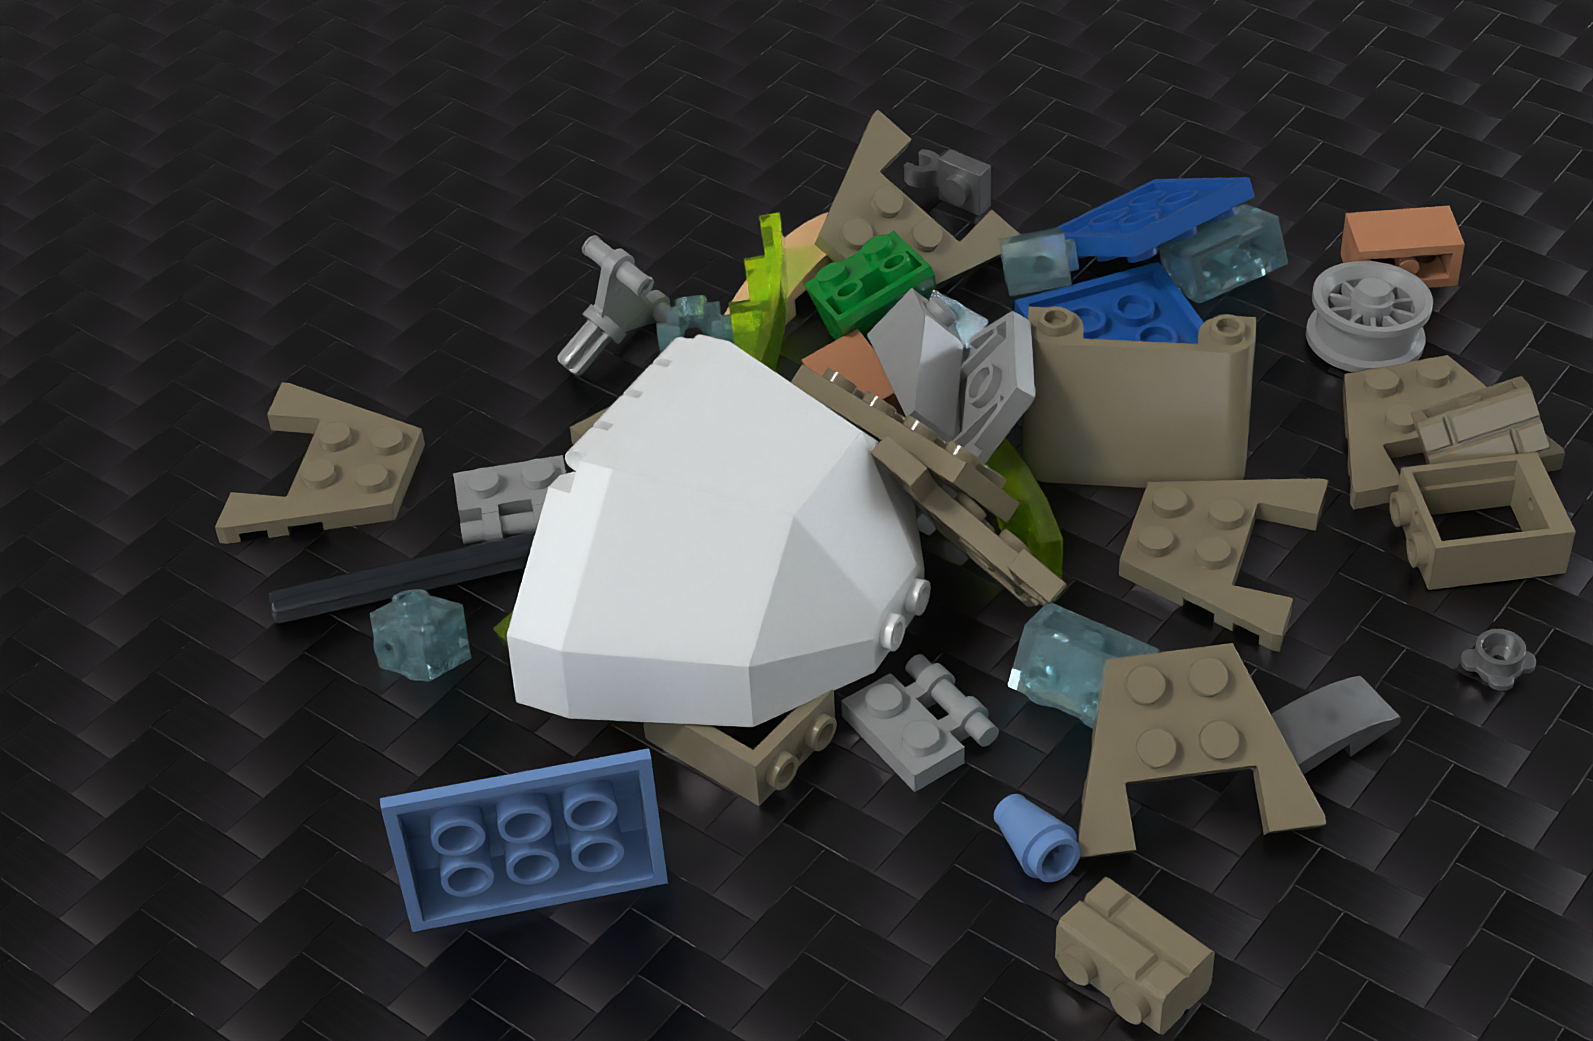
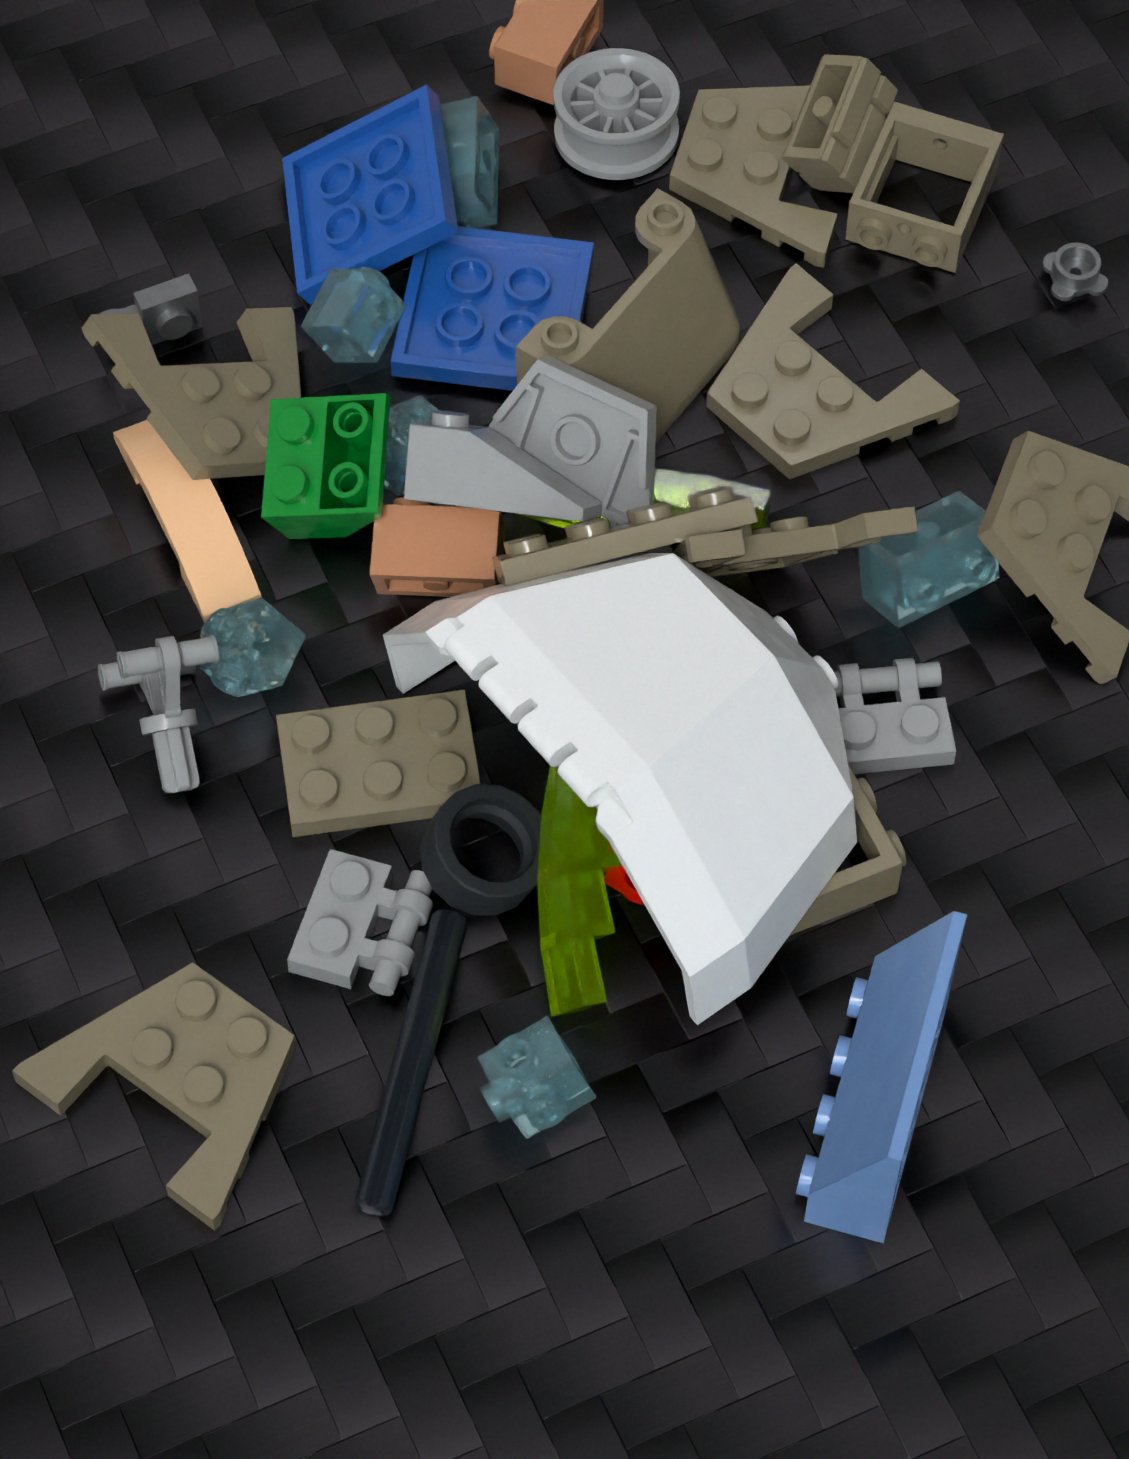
camera: 65 degrees left, 15 degrees up
clear neon green slope [729,213,788,372] -> none
medium blue cone [994,794,1081,882] -> none
flat silver slope [1271,676,1400,775] -> none

